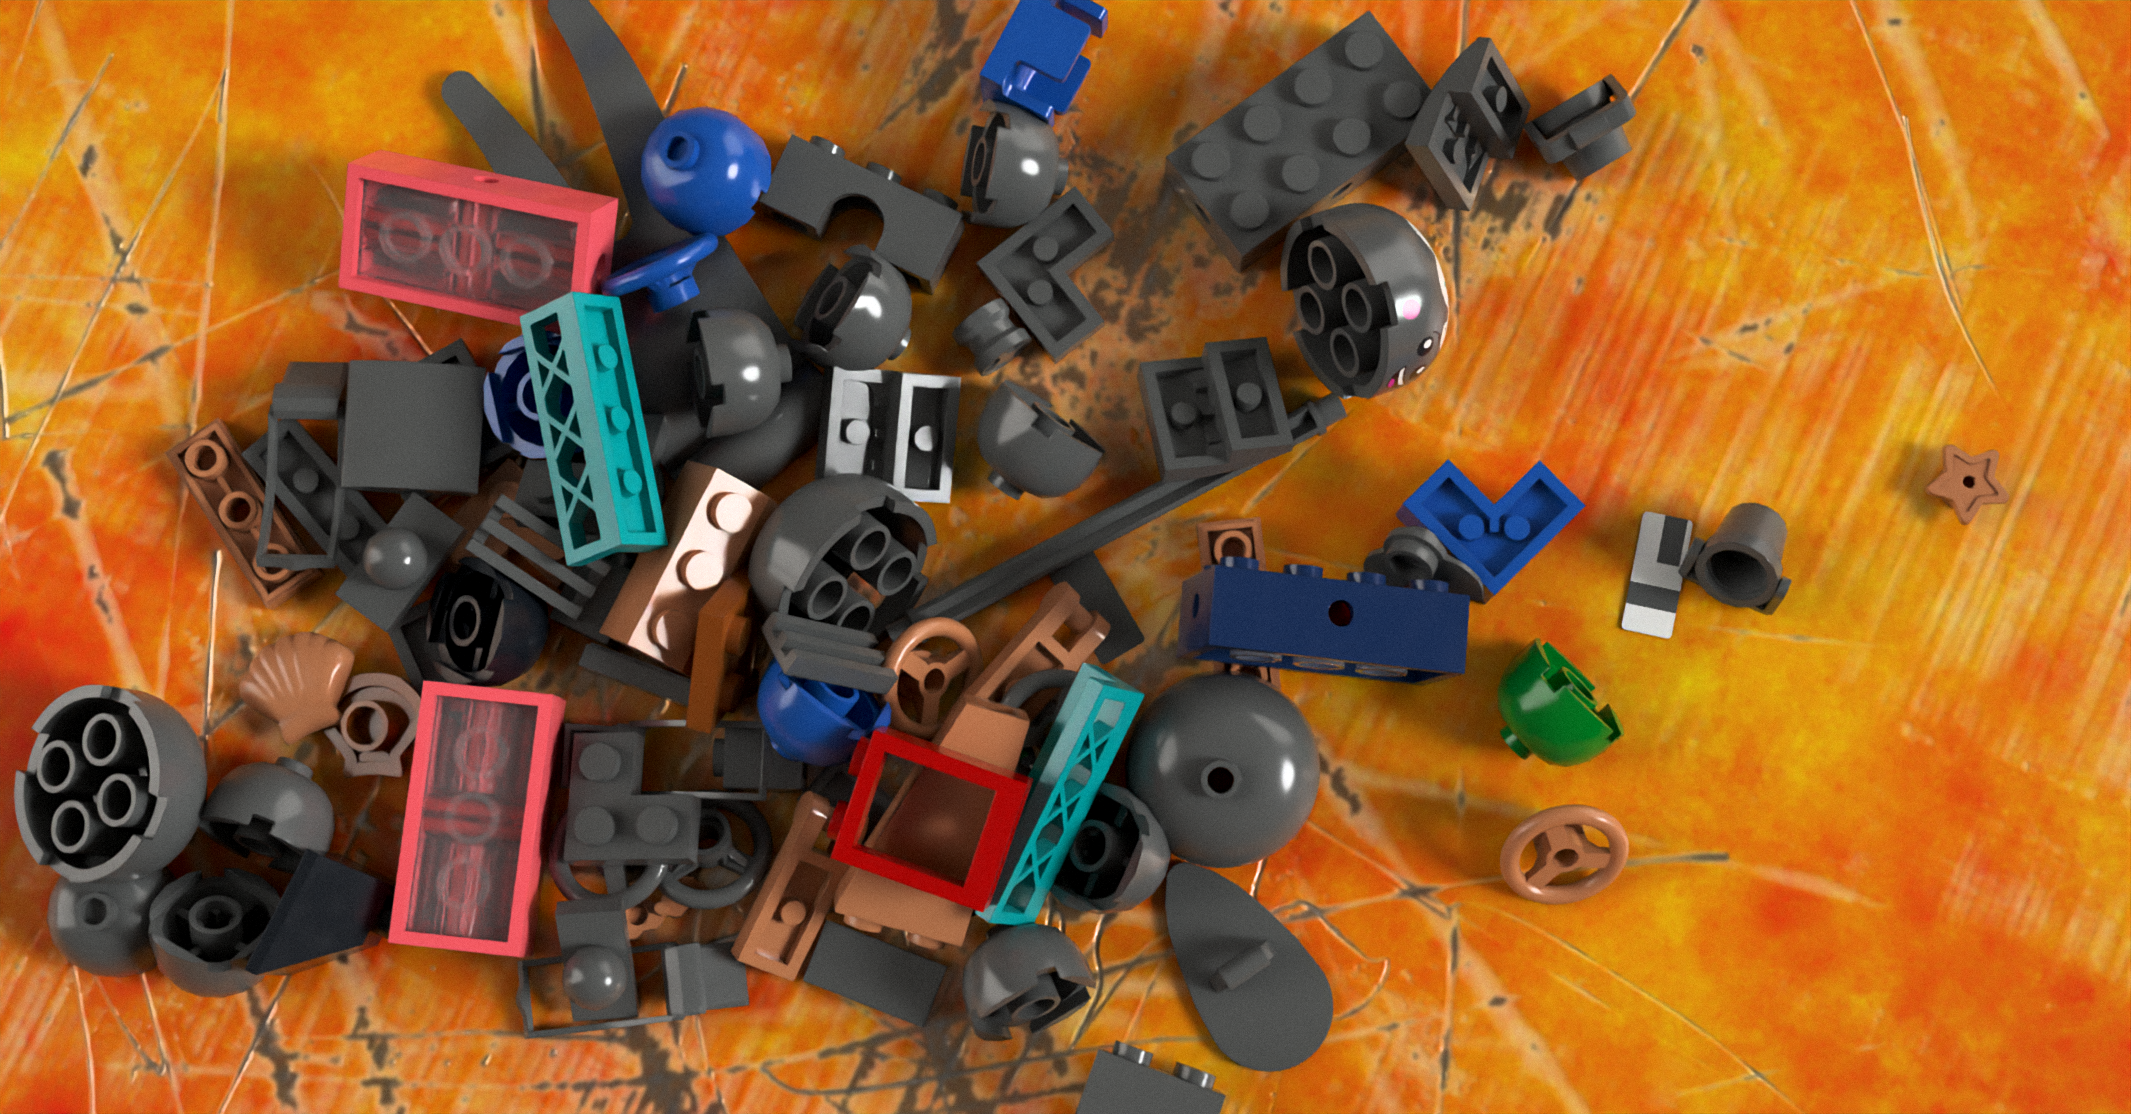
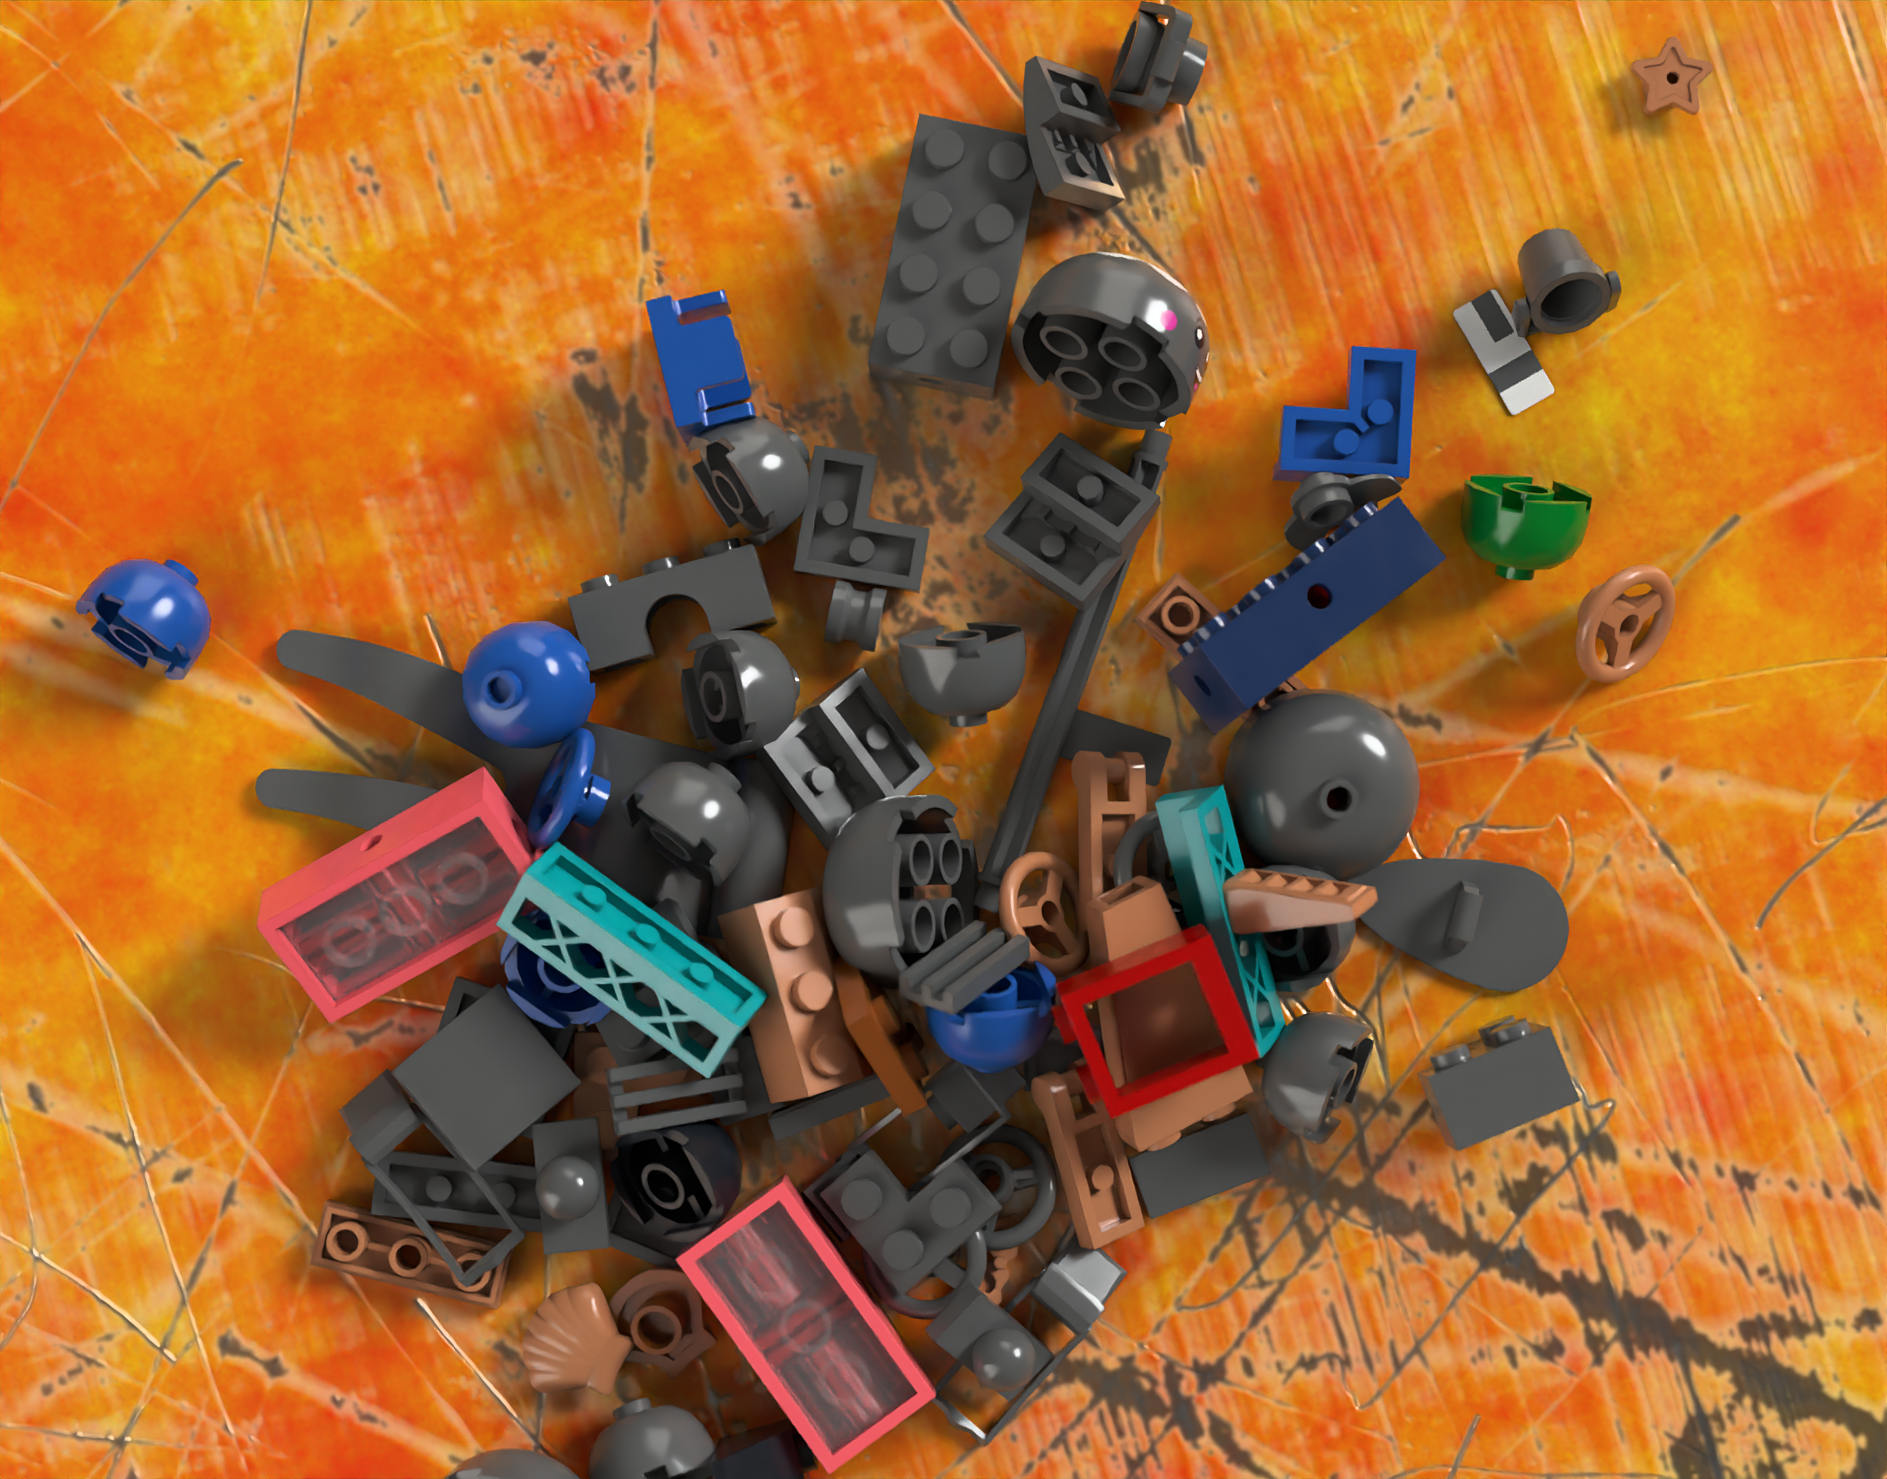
camera: 45 degrees left, 5 degrees up
none -> nougat slope [1222,868,1378,935]

